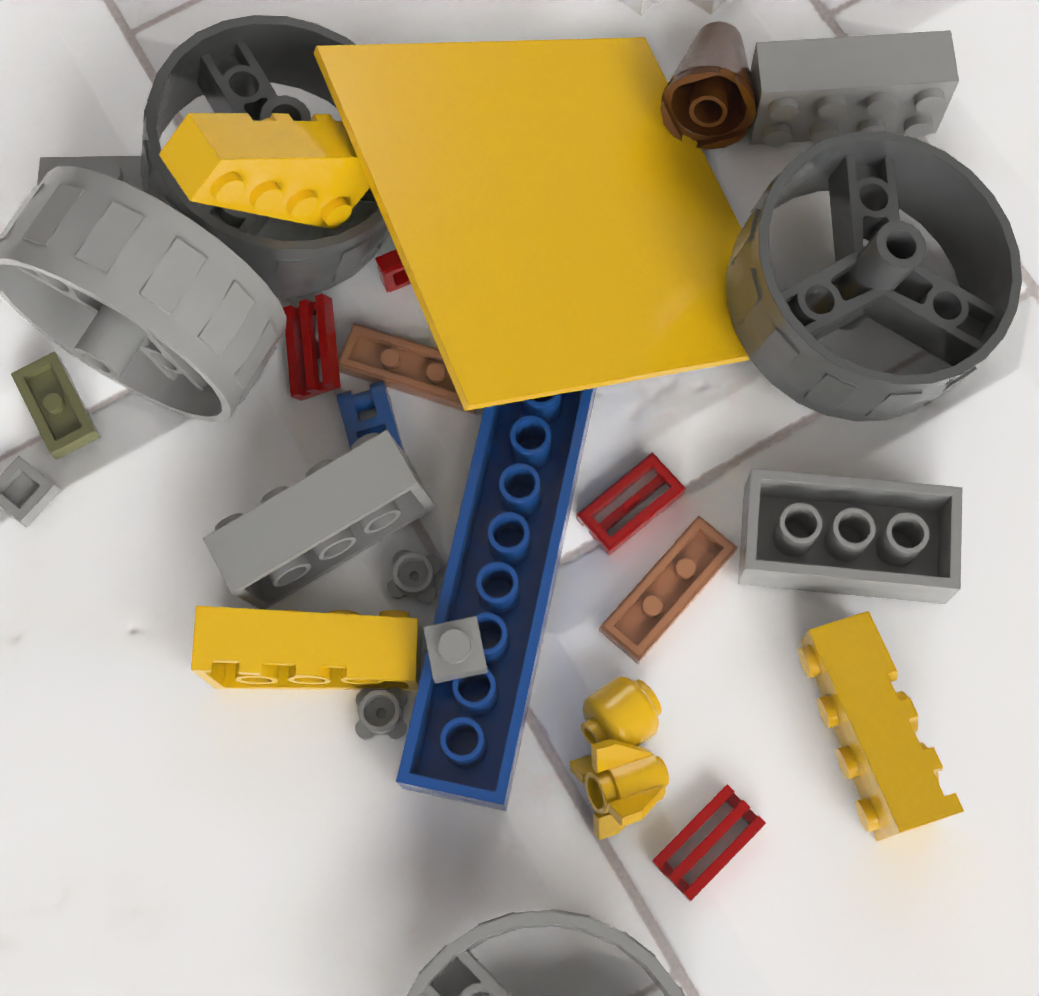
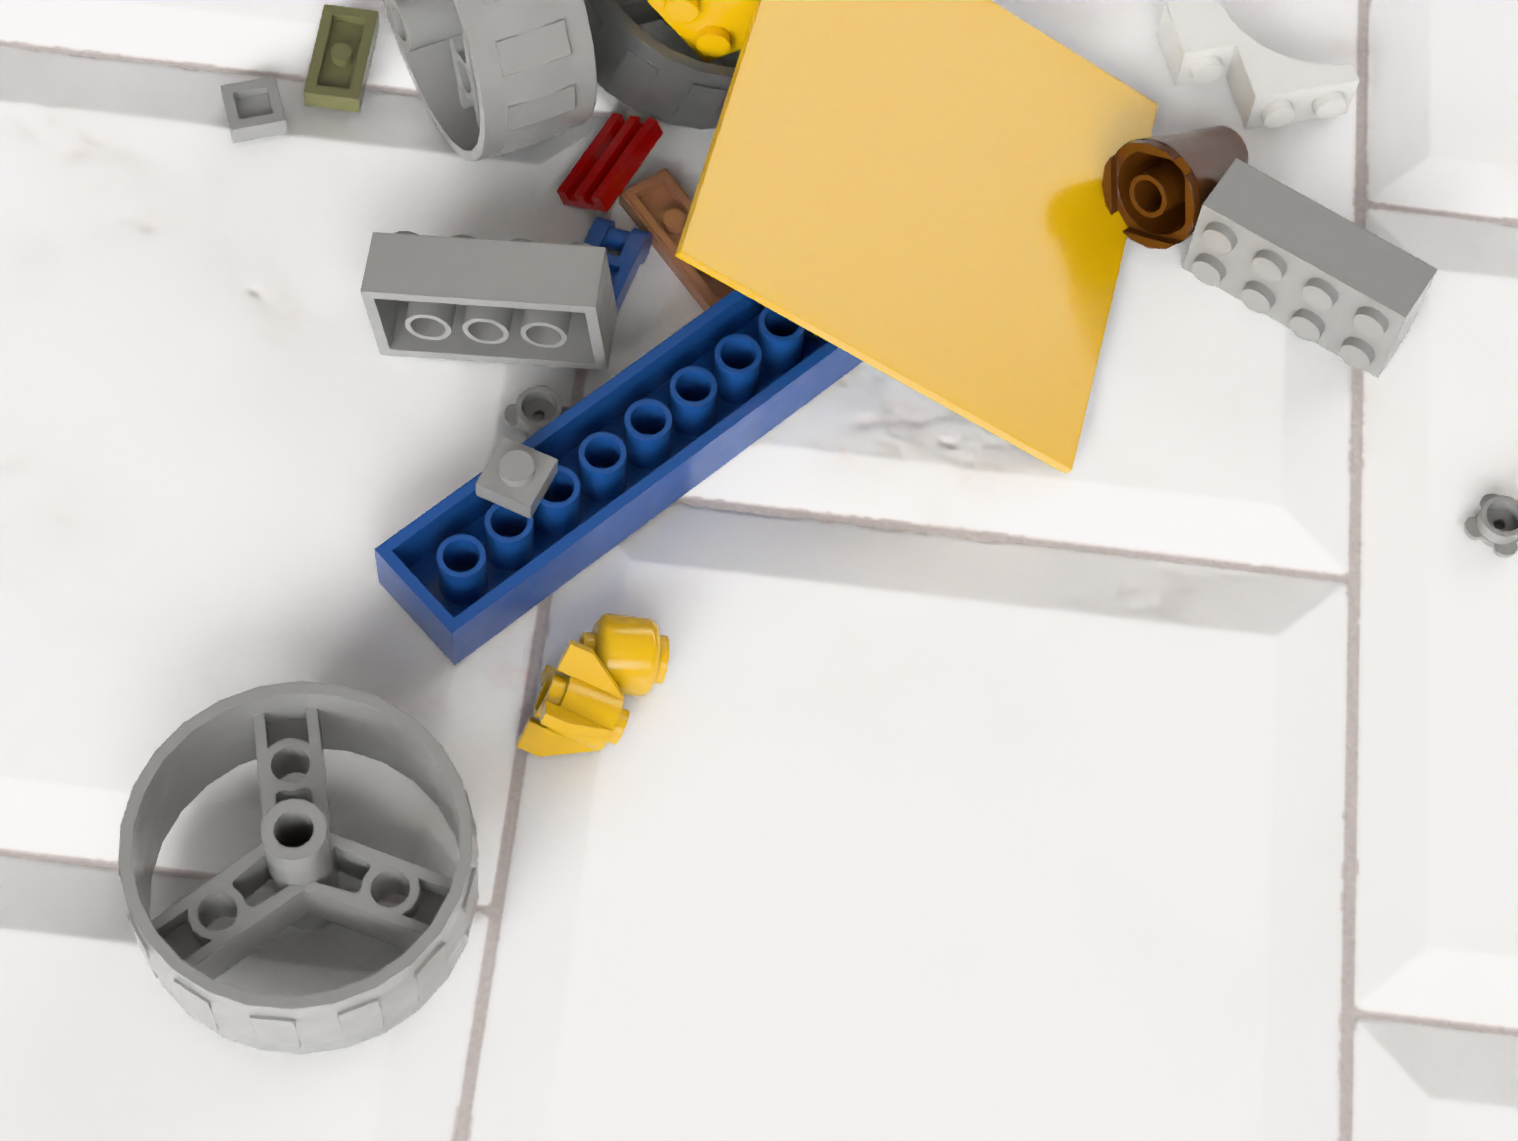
camera: 25 degrees right, 10 degrees down
yellow wedge [191,606,423,690] -> none
light grey plate [355,687,408,740] -> none
red tile [576,452,686,556] -> none
nougat tile [599,515,738,664] -> none
red tile [651,784,766,902] -> none
dark grey wheel [726,131,1022,422] -> none
light grey brick [738,468,963,604] -> none
yellow wedge [798,611,964,842] -> none

